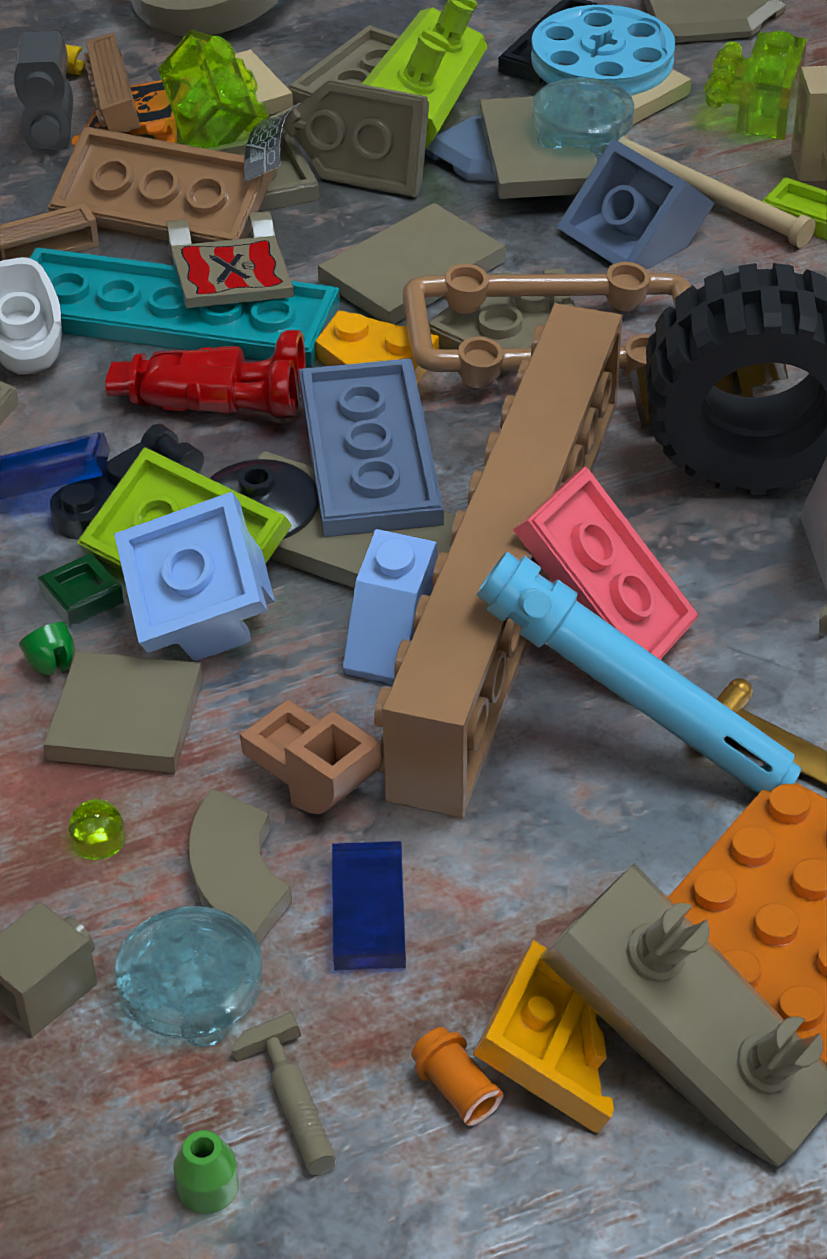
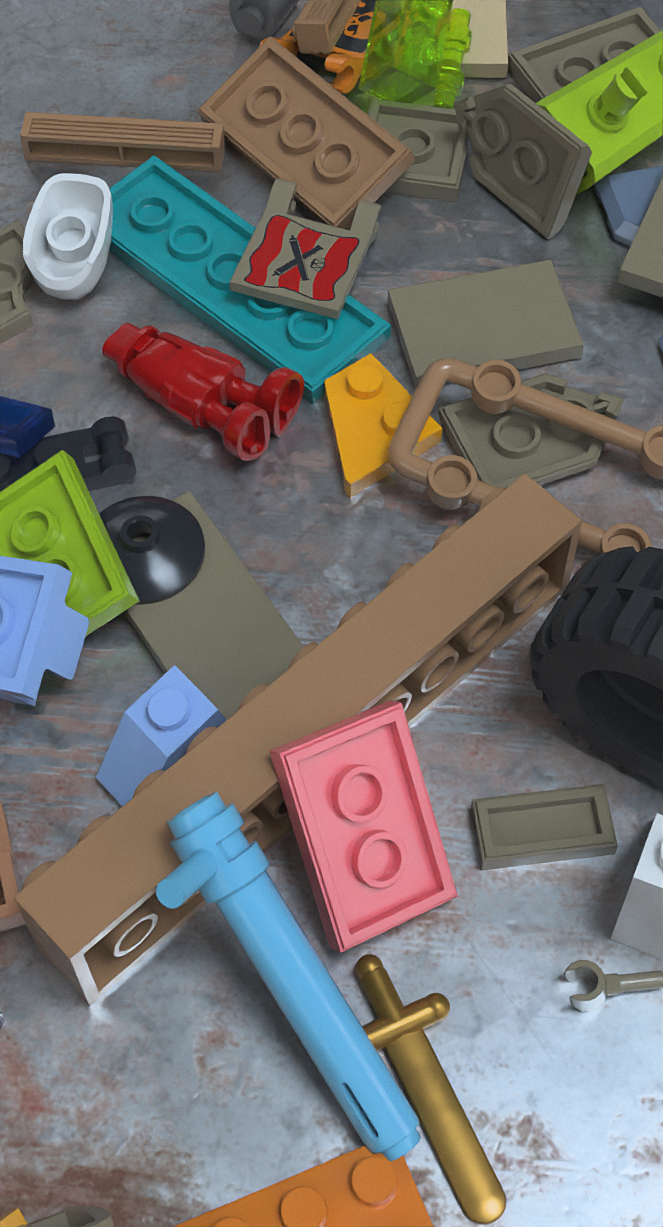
camera: 30 degrees right, 15 degrees up
black sticker [244,103,301,181] -> none
sand blue tile [299,359,444,537] -> none
none -> dark tan tile [471,784,618,870]

